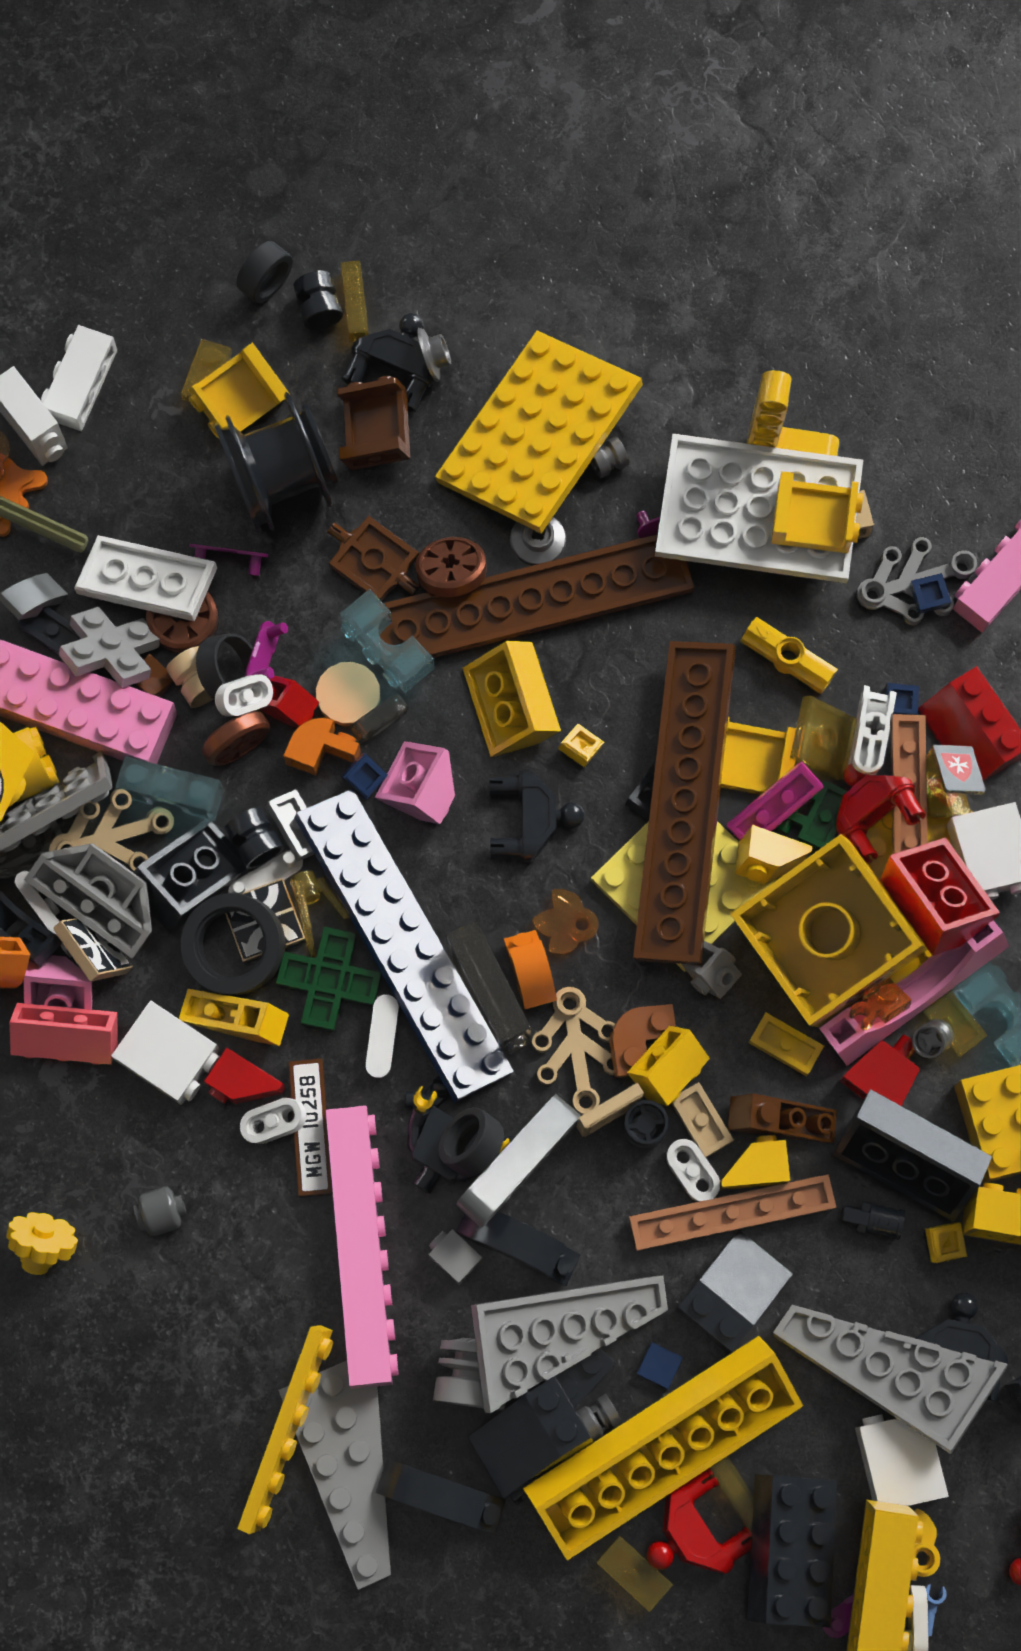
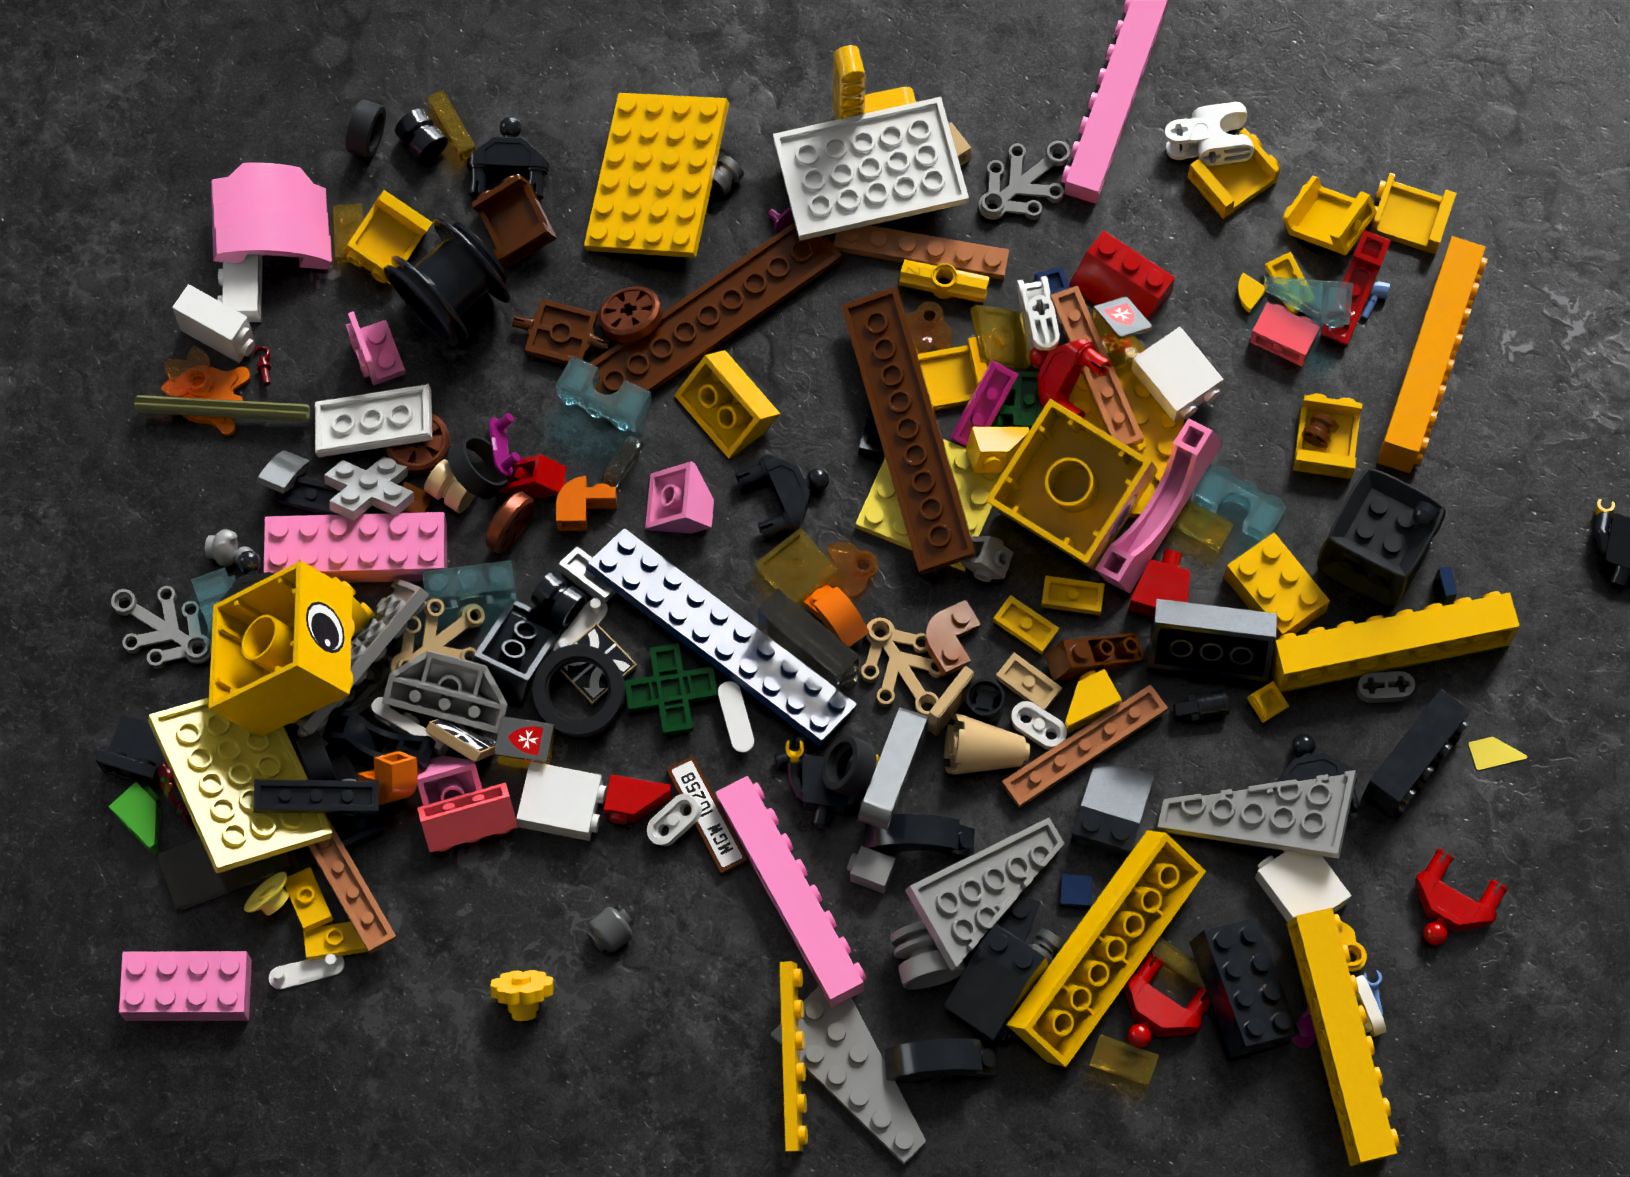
camera: 20 degrees left, 5 degrees down
yellow slope [179,989,289,1046] -> none
magenta piece [189,544,269,576] -> none
white plate [215,675,273,717] -> none
clear yellow plant [290,871,349,957] -> none
light nougat tile [316,662,380,726] -> none
dark blue tile [341,753,388,799] -> none
flat silver piece [418,328,451,382] -> none
flat silver piece [510,517,566,566] -> none
yellow tile [558,724,604,767] -> none
yellow brick [627,1026,710,1106] -> none
yellow panel [771,471,863,554] -> none
clear orange plate [849,978,912,1031] -> none
red slope [880,838,1000,956] -> none
dark blue tile [909,573,951,614] -> none
flat silver wheel [912,1019,954,1058] -> none
none -> bright pink slope [211,163,332,269]
none -> dark red hand [254,346,271,386]
none -> bright pink bracket [346,311,406,386]
none -> piece [495,717,556,769]
none -> clear yellow plate [755,528,839,610]
none -> nougat plate [834,225,1009,280]
none -> clear orange plate [906,302,953,354]
none -> tan cone [944,714,1030,775]
none -> yellow plate [993,595,1060,655]

